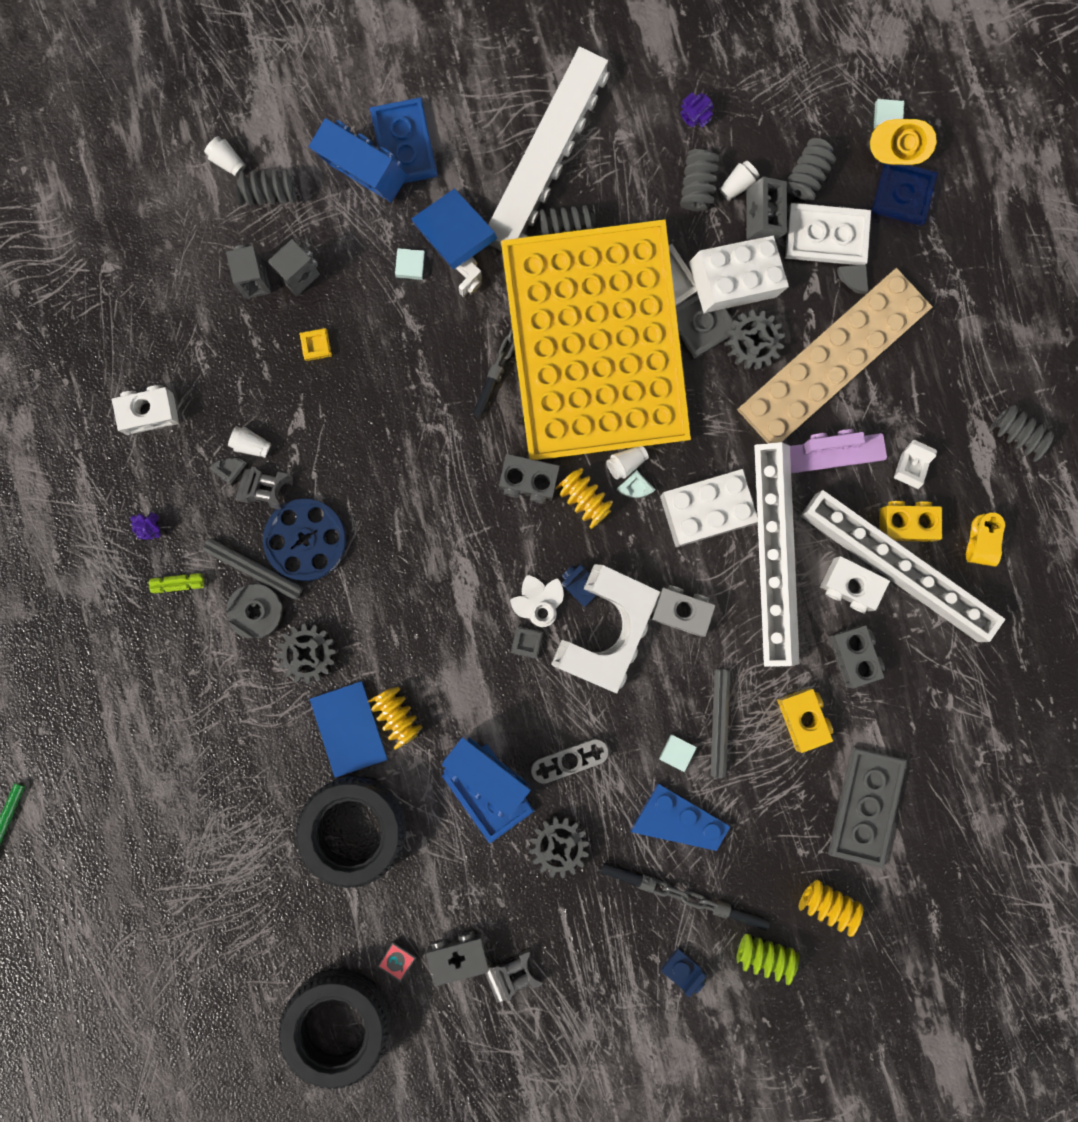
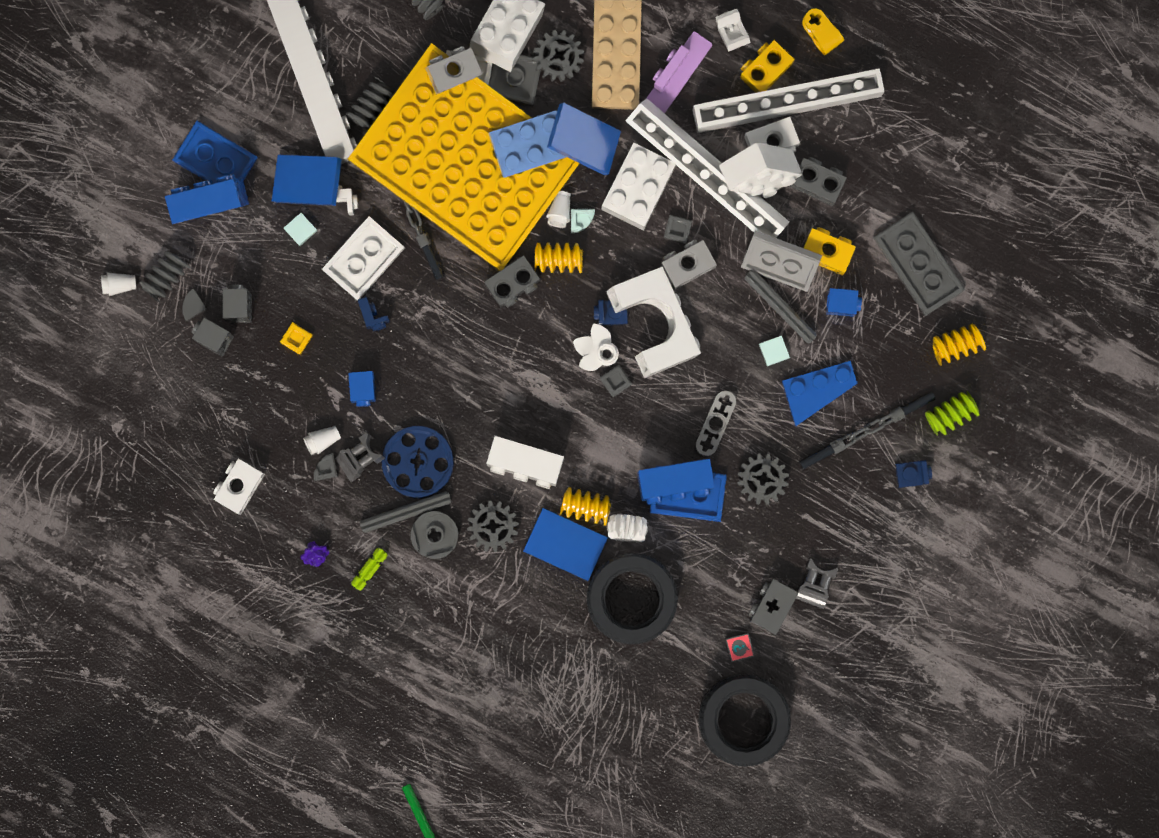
camera: 45 degrees left, 0 degrees up
none -> dark grey tile [182,288,207,322]
none -> white plate [322,217,405,301]
none -> blue brick [348,371,376,407]
none -> dark blue bracket [358,297,390,332]
none -> light grey brick [425,46,482,95]
none -> white brick [486,436,564,489]
none -> medium blue plate [488,111,566,178]
none -> tile [547,103,621,175]
none -> white gear [607,514,648,542]
none -> dark grey tile [663,215,692,244]
none -> white brick [719,142,803,198]
none -> light grey tile [741,231,822,292]
none -> blue brick [826,288,862,317]

